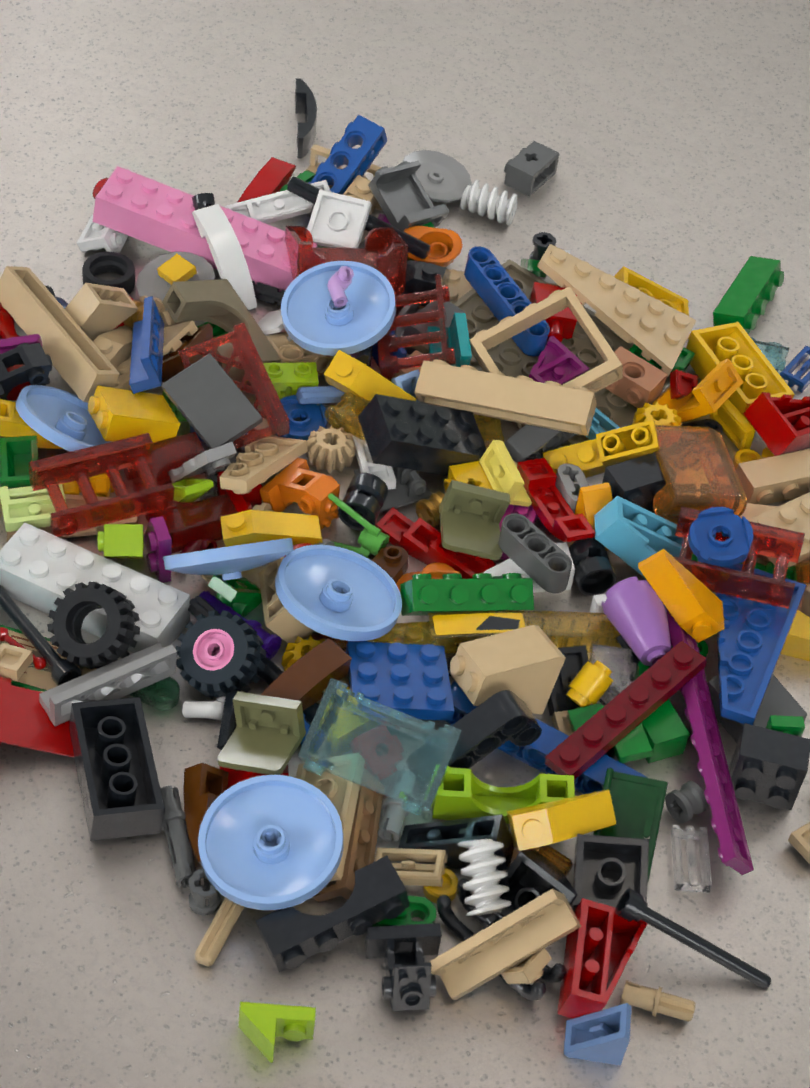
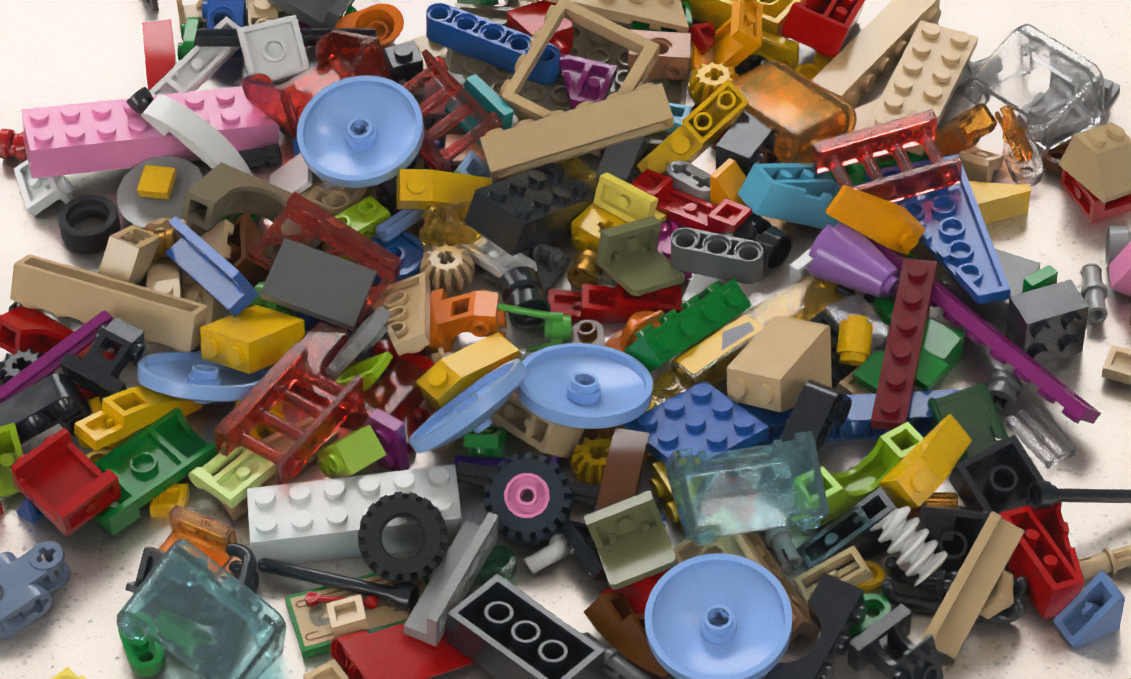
camera: 25 degrees left, 0 degrees up
lavender arm [327,266,354,307] -> none
blue plate [688,507,753,567] -> none

